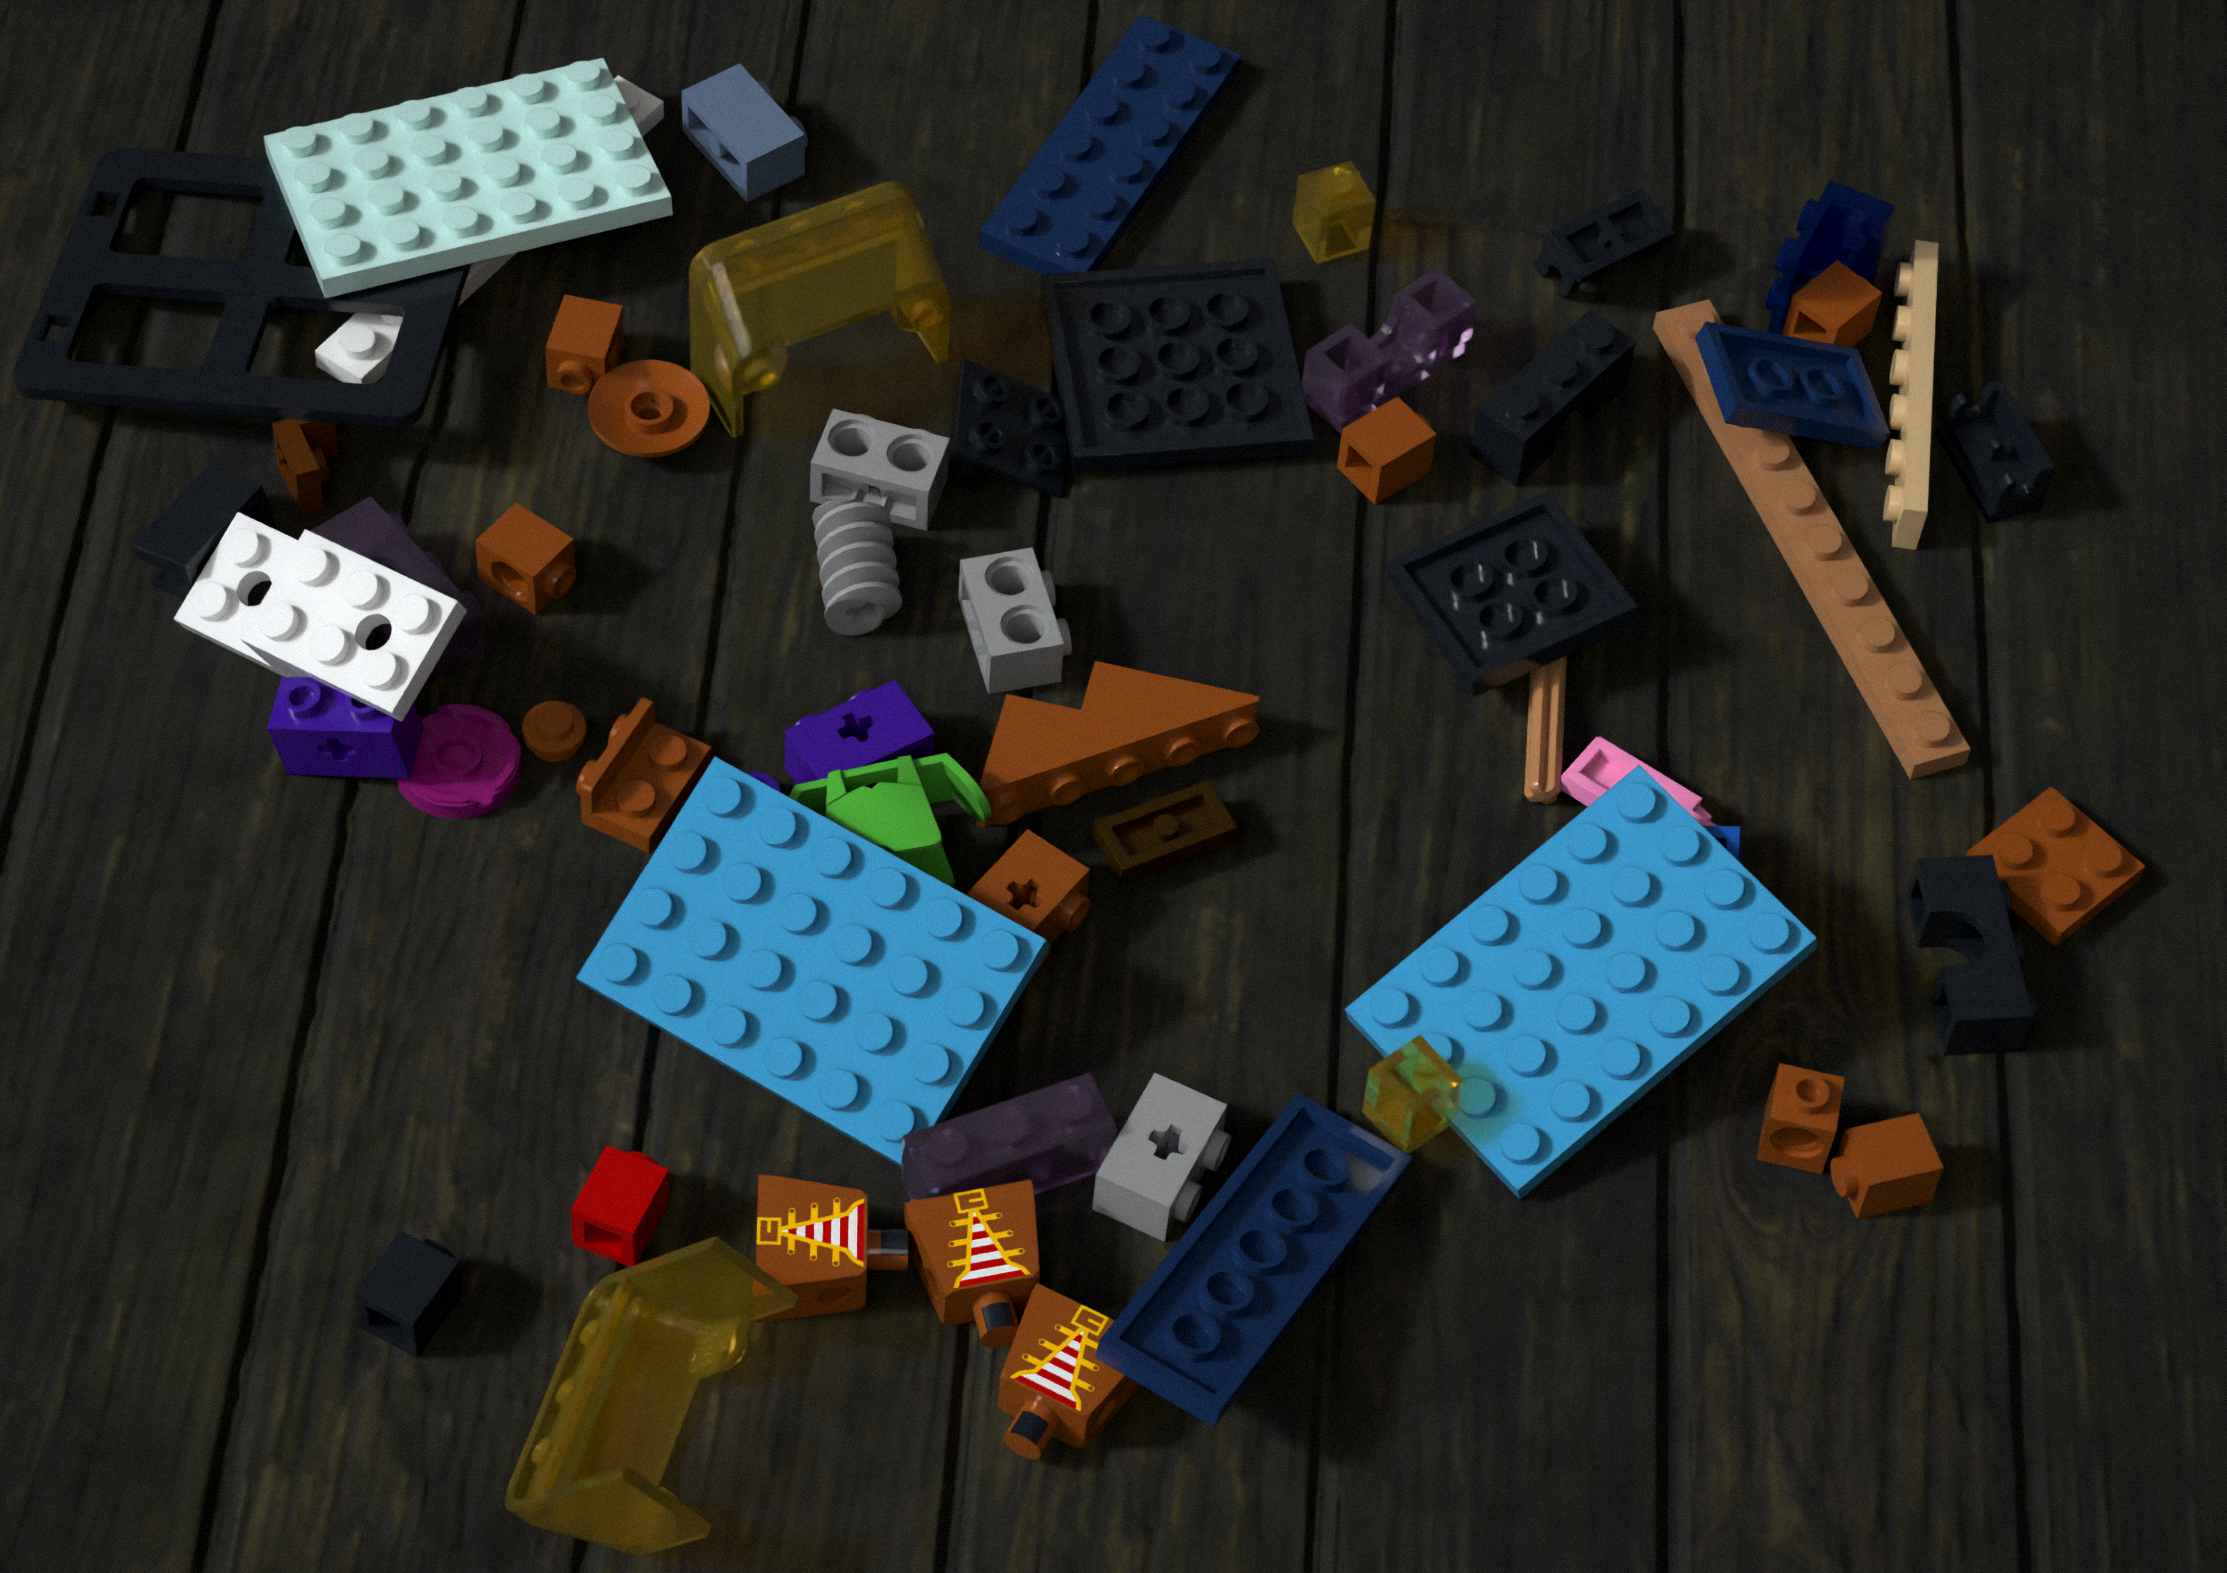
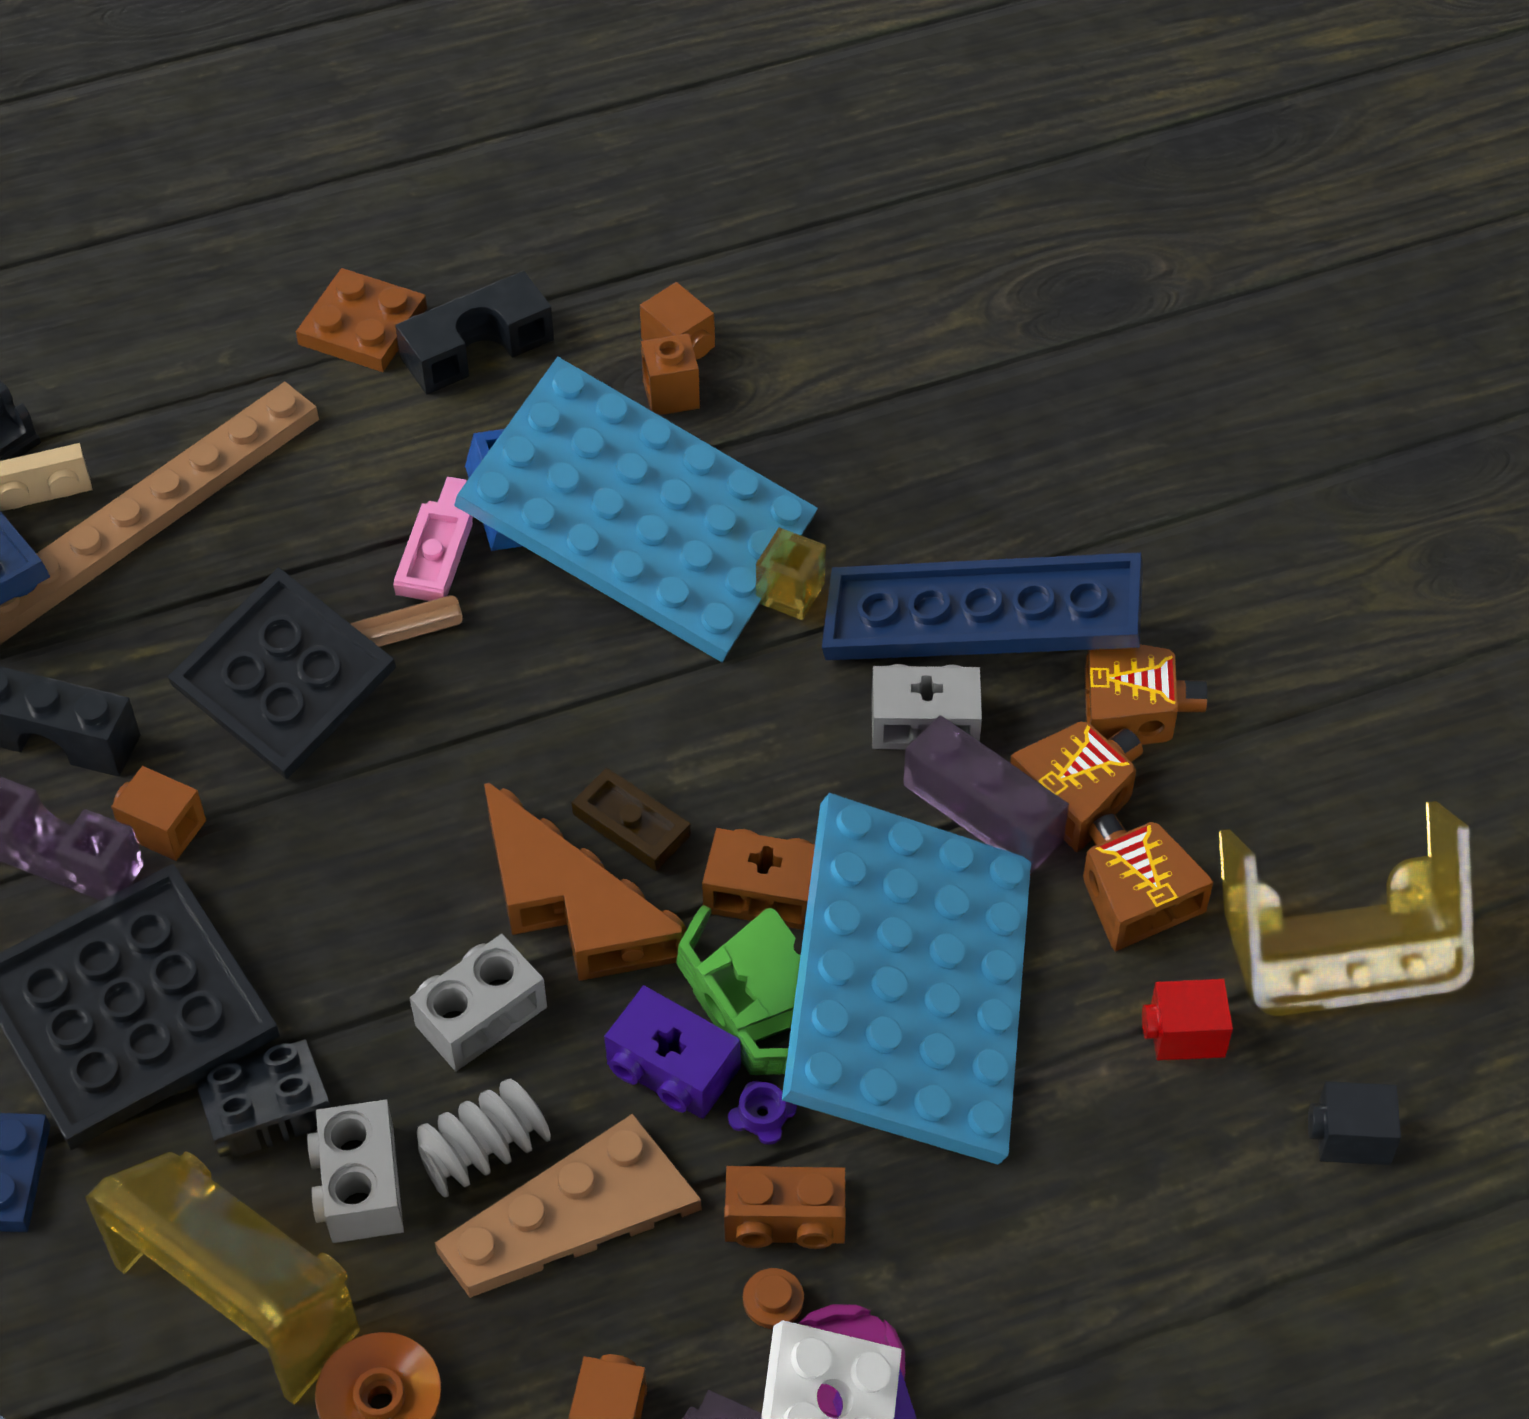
camera: 110 degrees left, 0 degrees up
none -> medium nougat wing [435,1114,702,1298]

